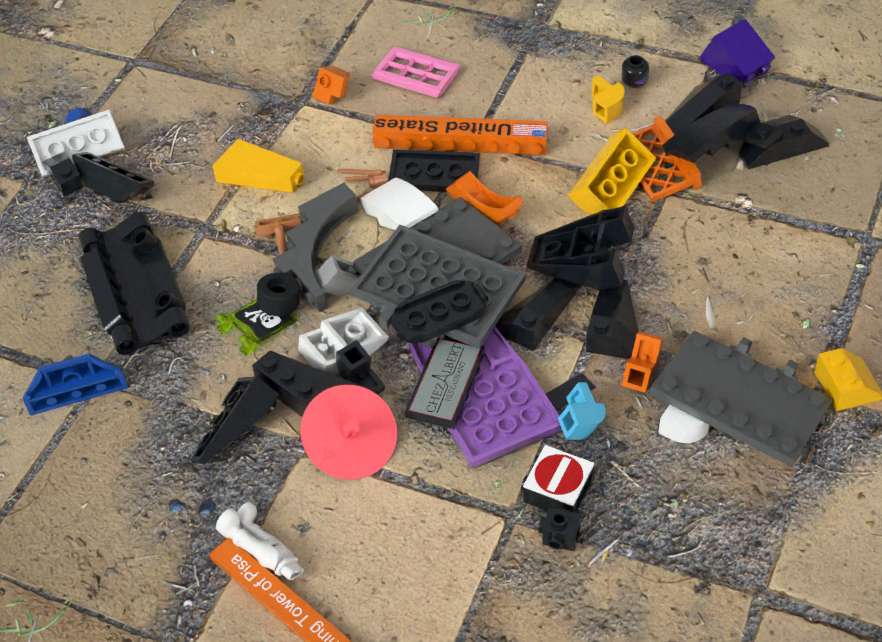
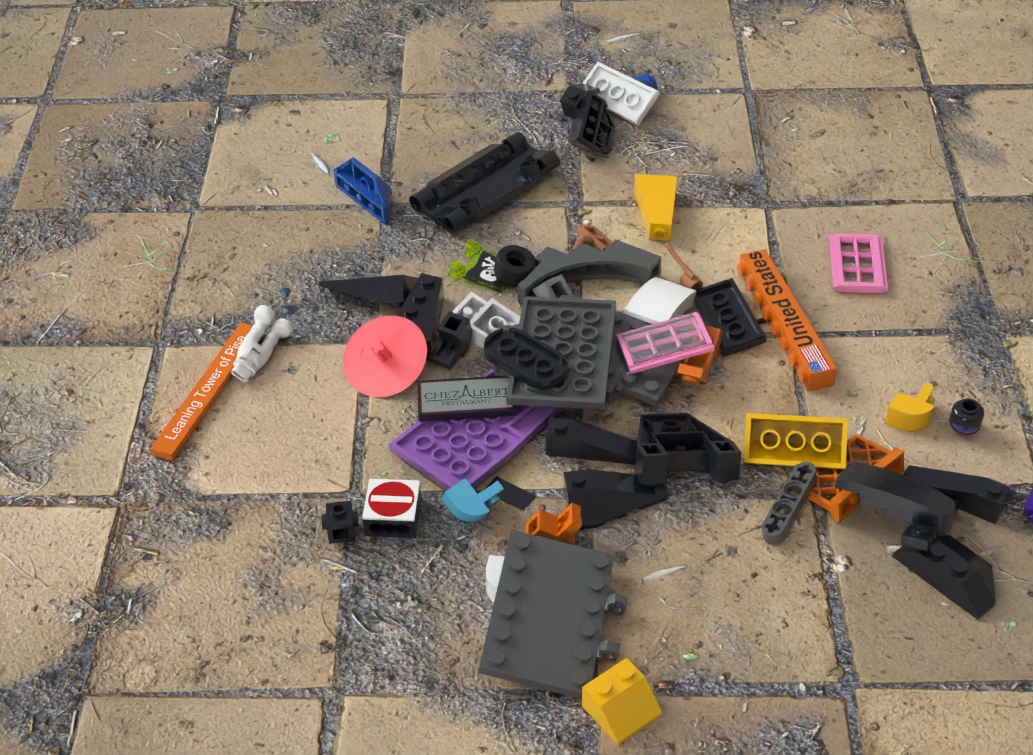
camera: 65 degrees right, 5 degrees down
orange brick [313,66,350,104] -> none
none -> clear piece [616,312,714,374]
none -> dark grey beam [761,462,818,544]

